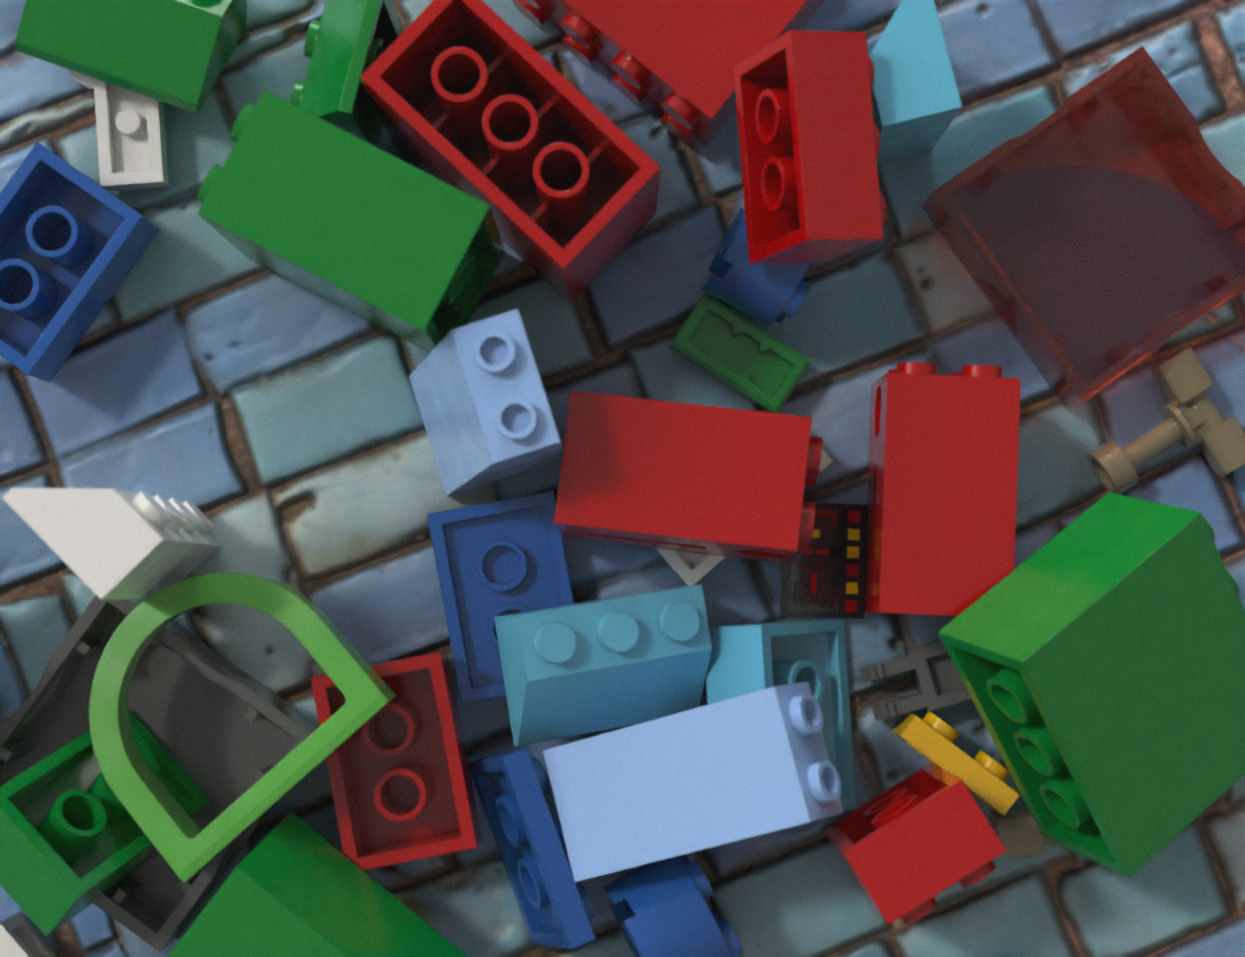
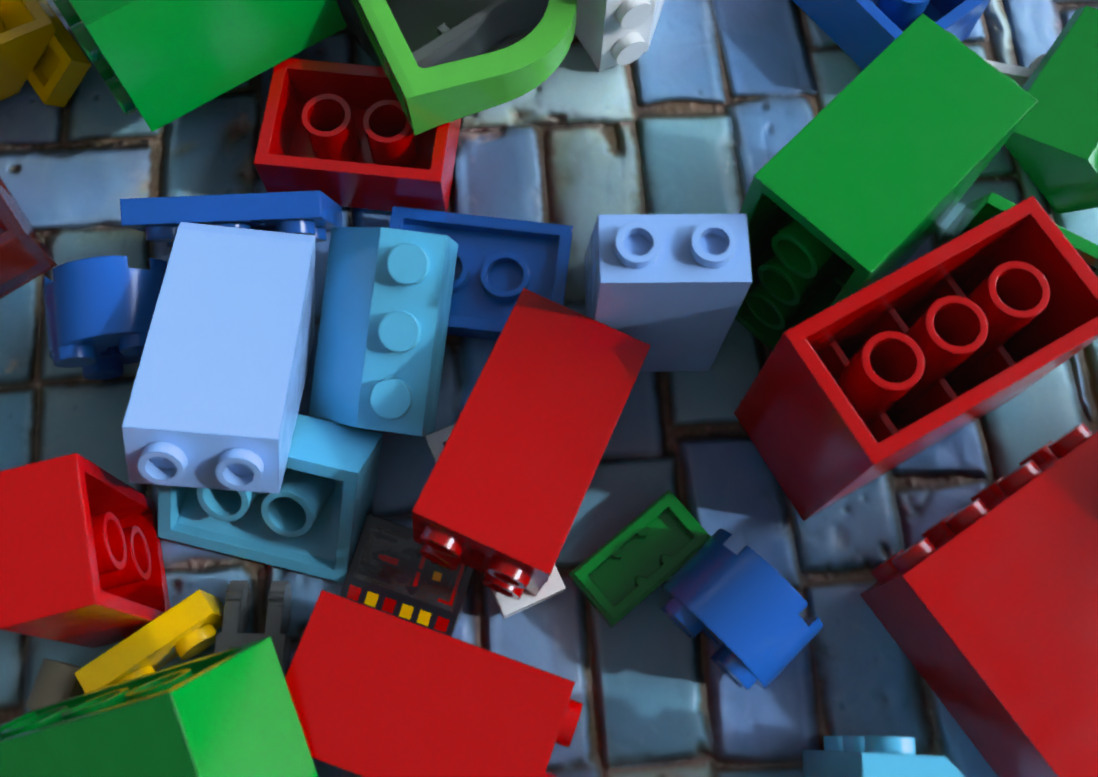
camera: 105 degrees right, 15 degrees down
red brick [733,30,886,265] -> none

